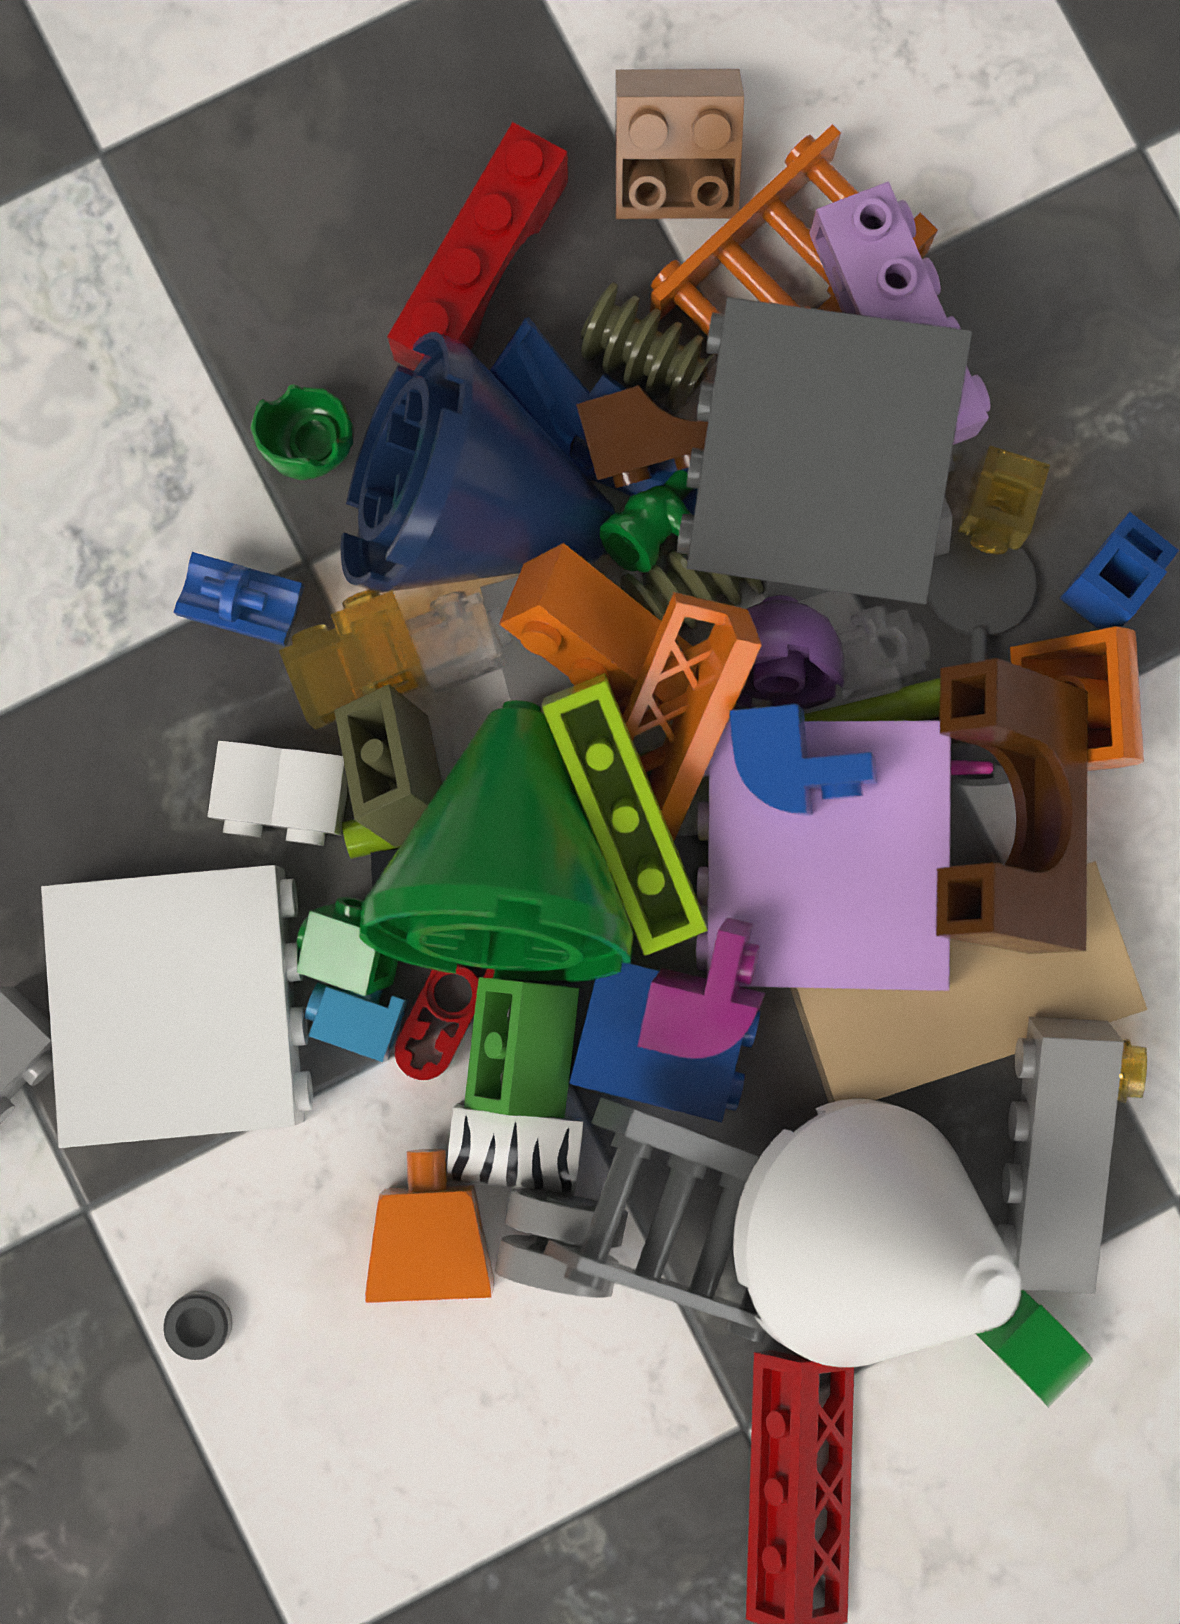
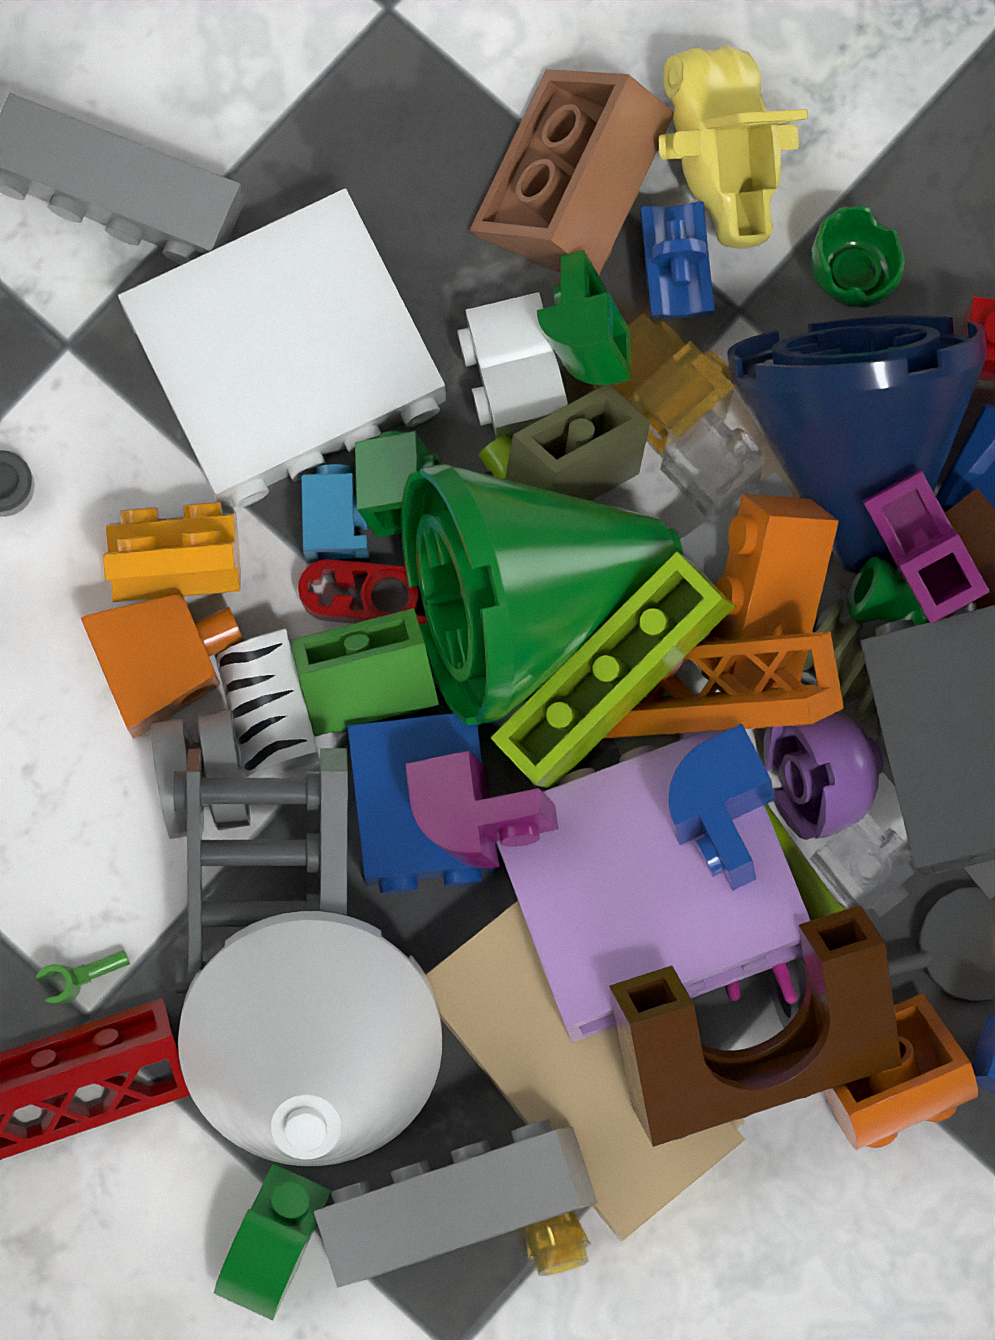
camera: 70 degrees right, 5 degrees down
none -> bright green hand [36,950,130,1004]
none -> light orange brick [103,502,241,602]
none -> nougat slope [469,69,674,275]
none -> green brick [537,250,631,385]
none -> light yellow piece [659,45,808,249]
none -> magenta brick [862,469,989,624]

